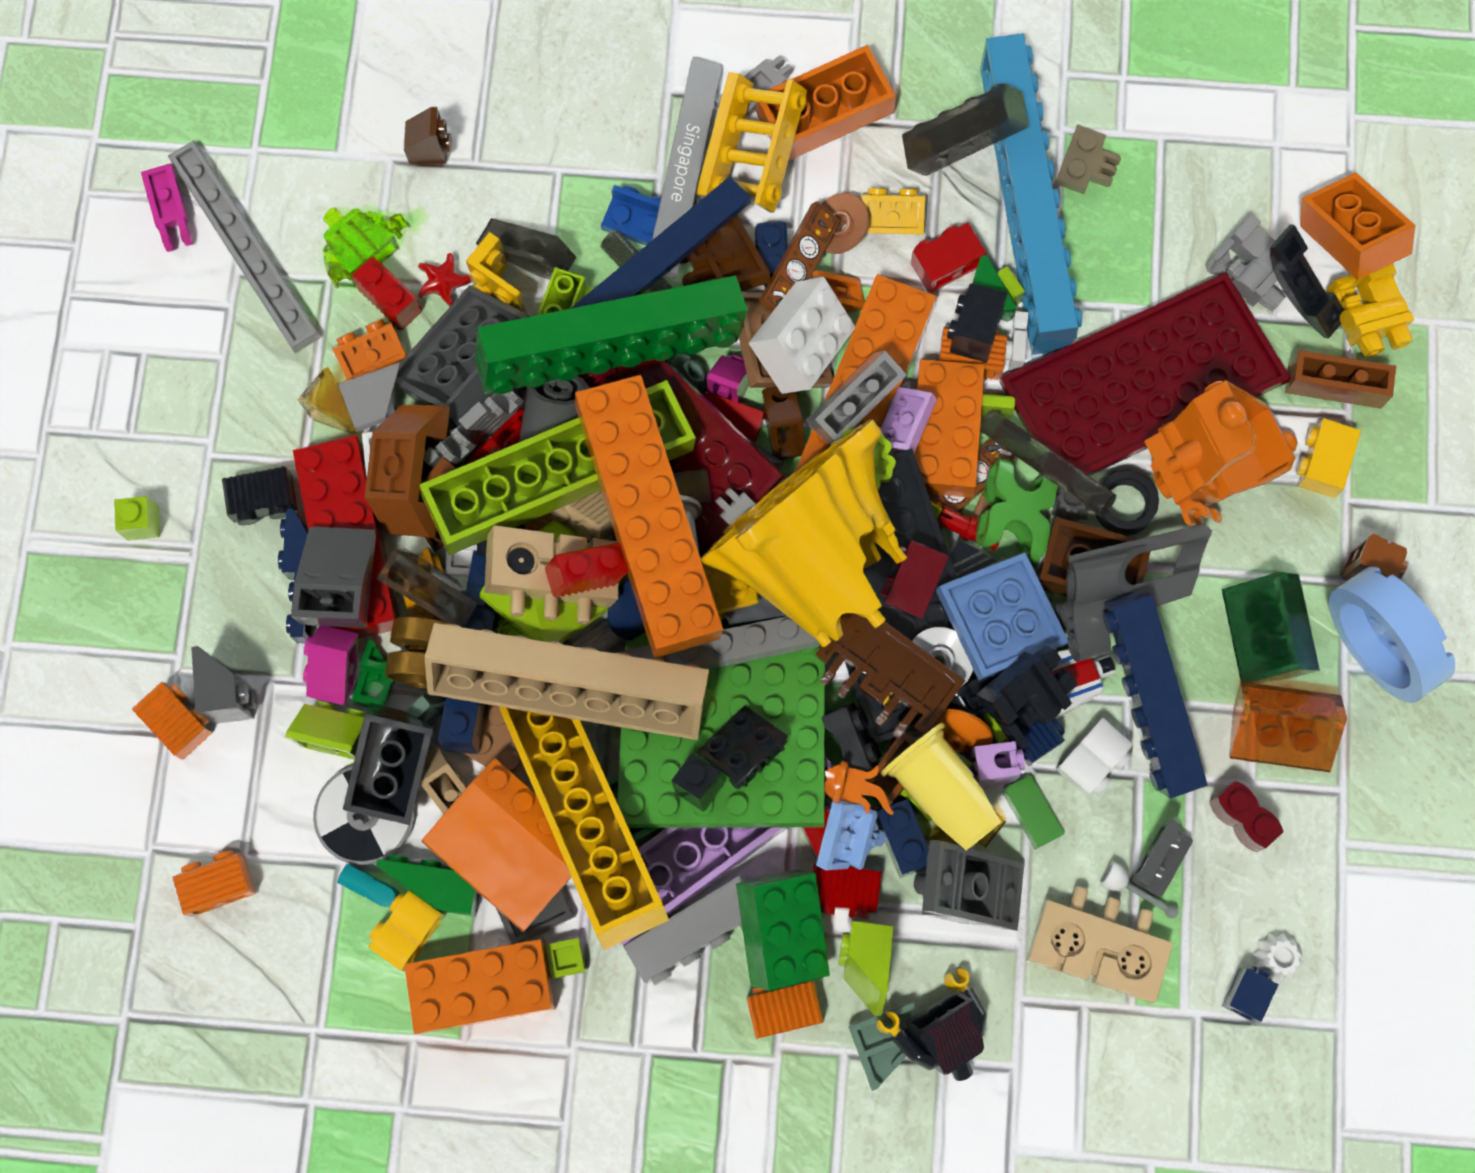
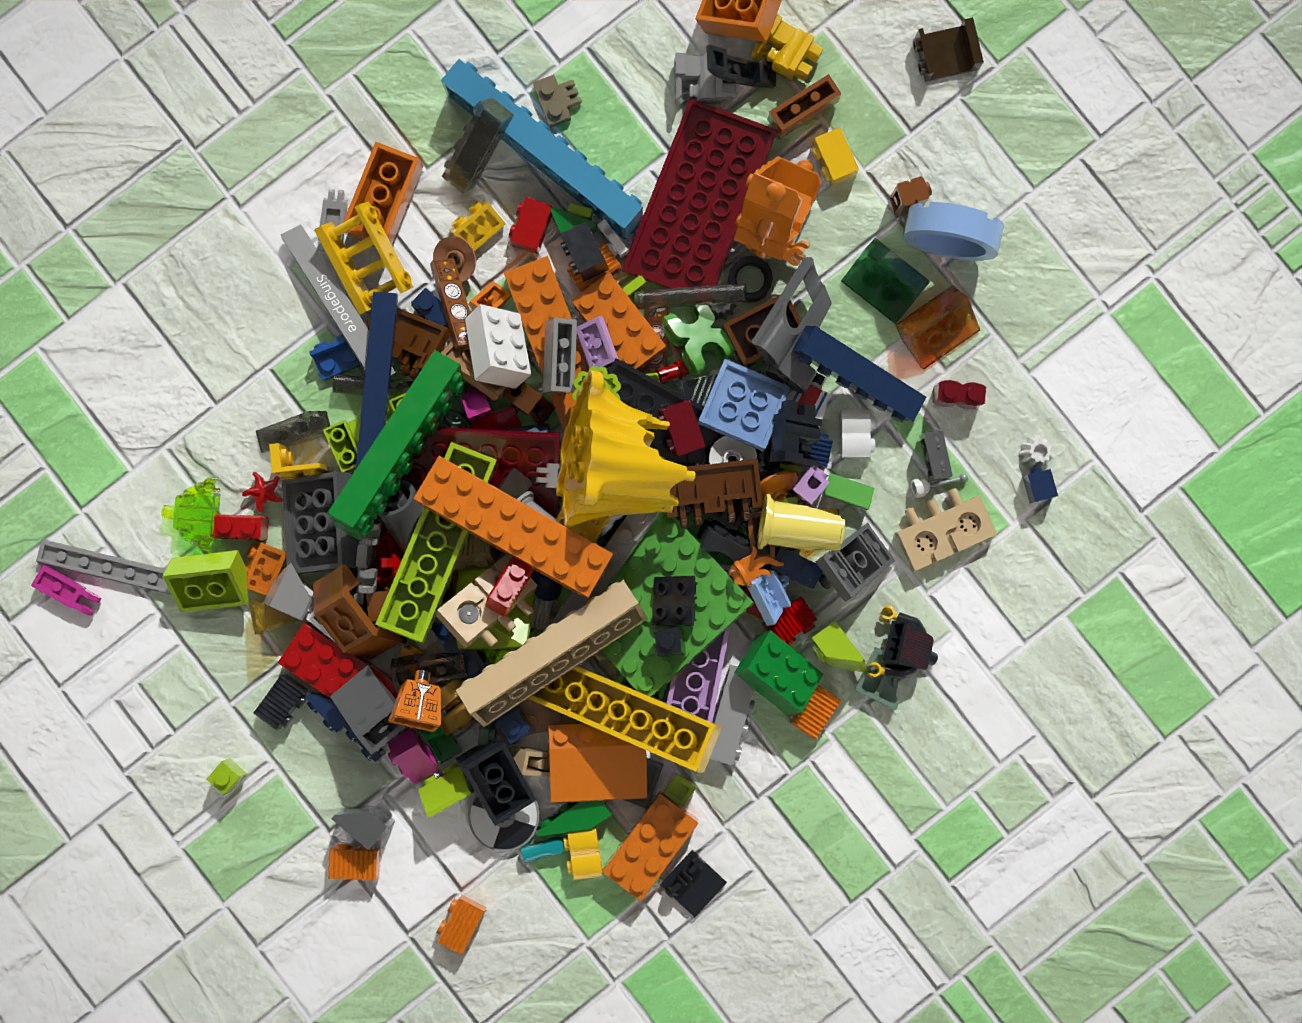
camera: 45 degrees left, 10 degrees up
reddish brown slope [404,107,452,164] -> none
none -> lime slope [162,550,248,612]
none -> orange torso [388,670,441,732]
none -> black hinge [660,850,727,918]

